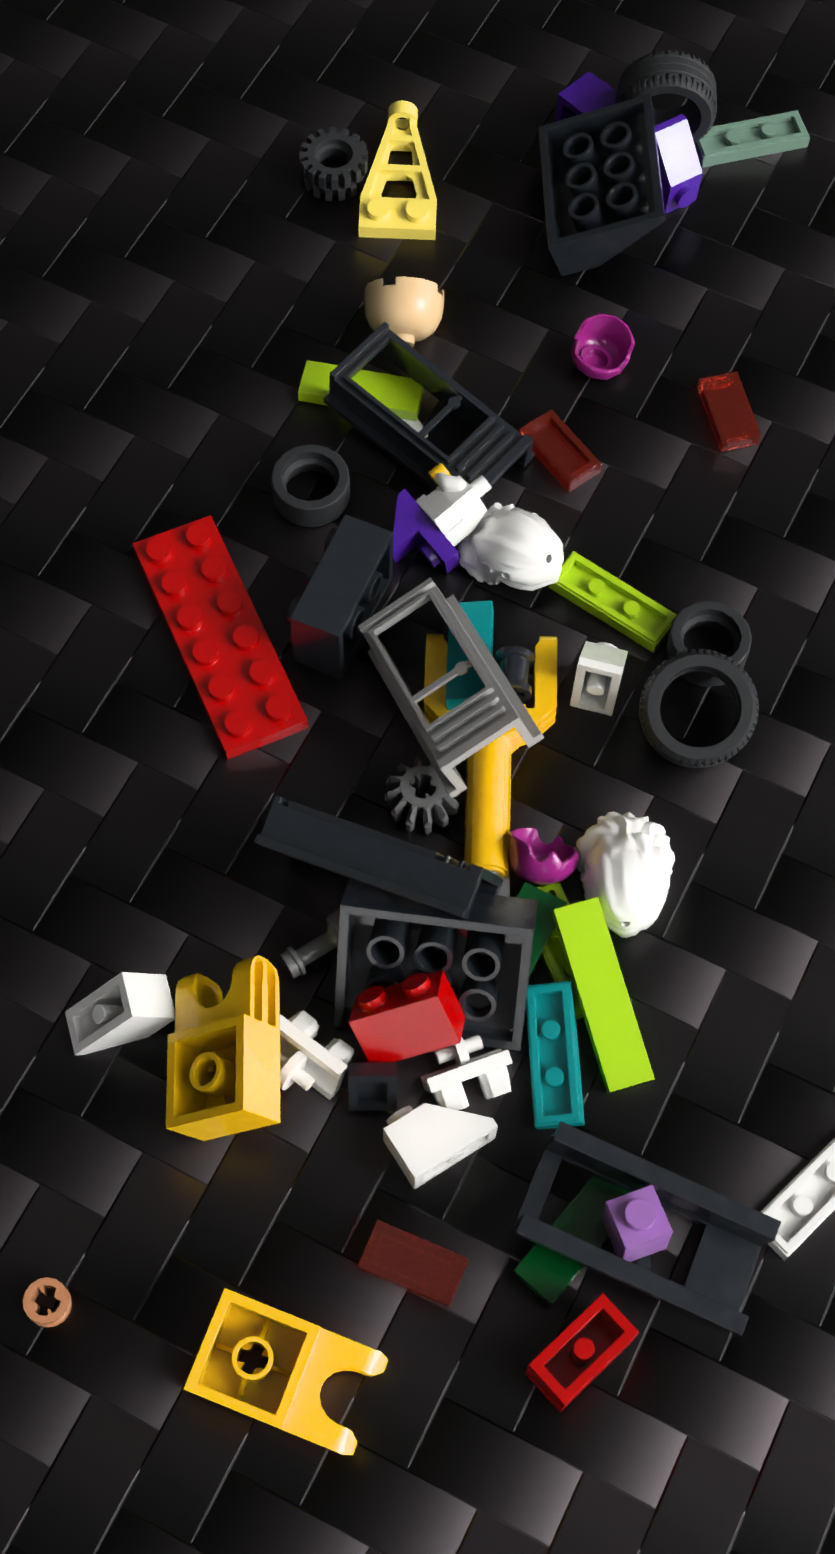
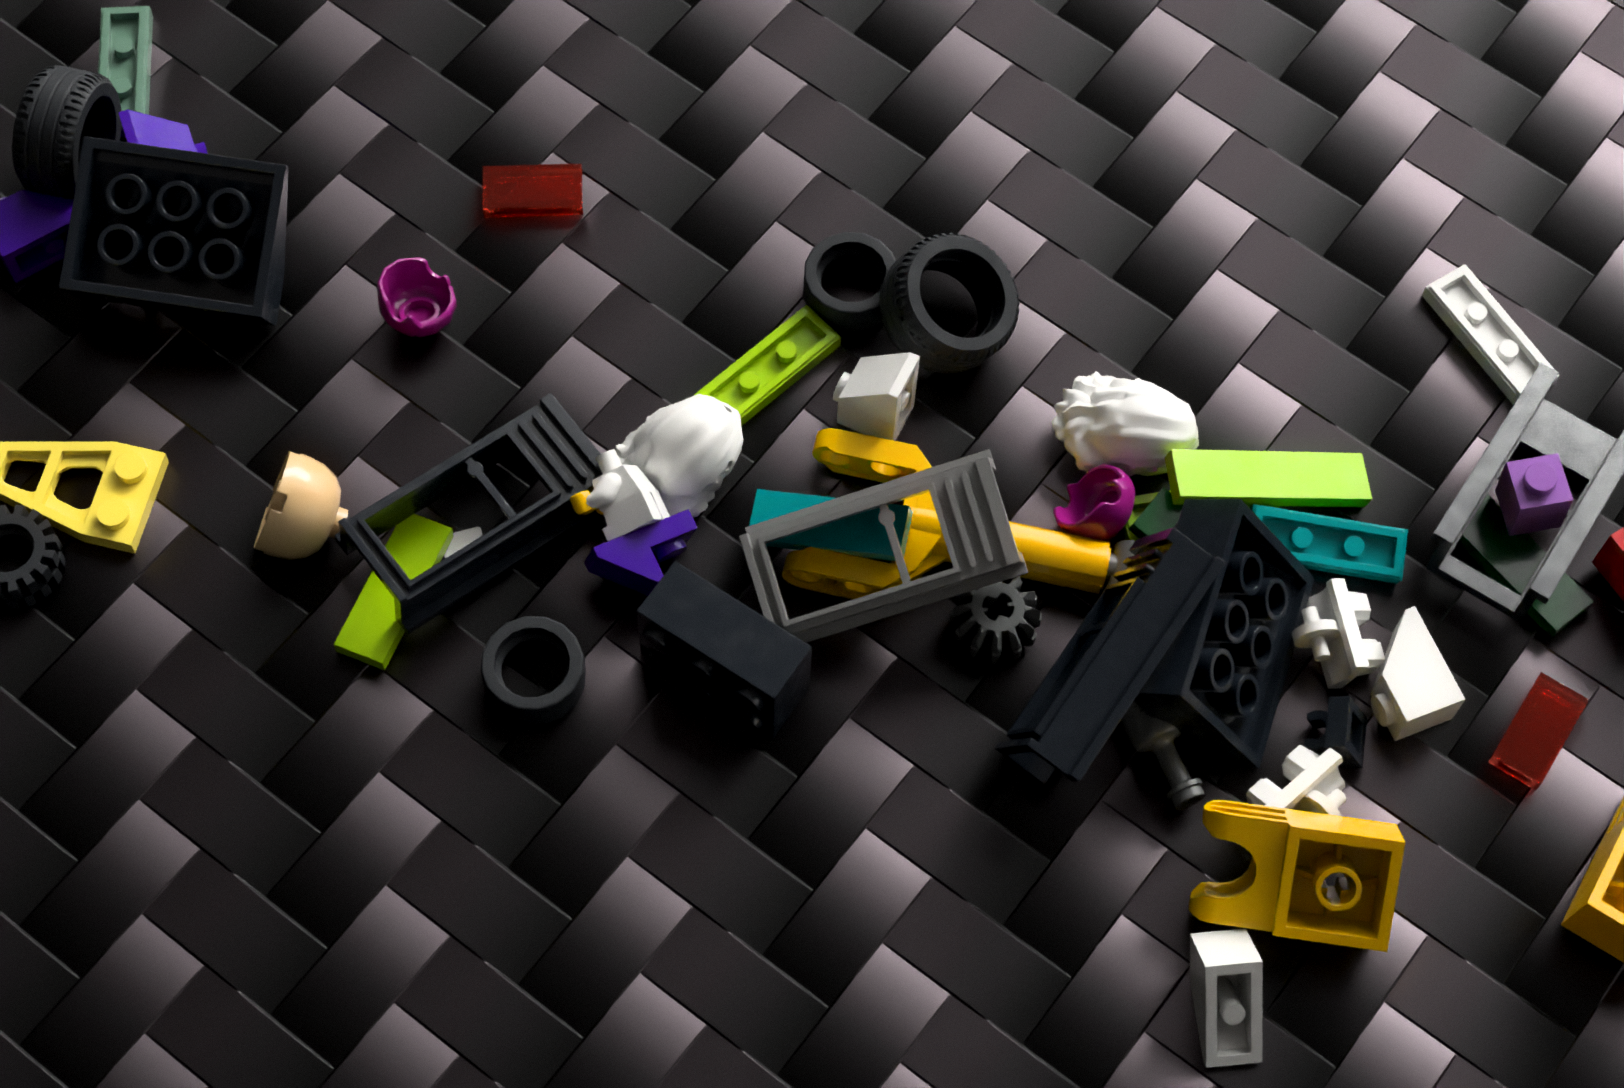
camera: 80 degrees left, 0 degrees up
red plate [132,515,308,760] -> none
red brick [349,970,465,1063] -> none
black bush [495,646,535,702] -> none
clear red tile [519,409,602,492] -> none

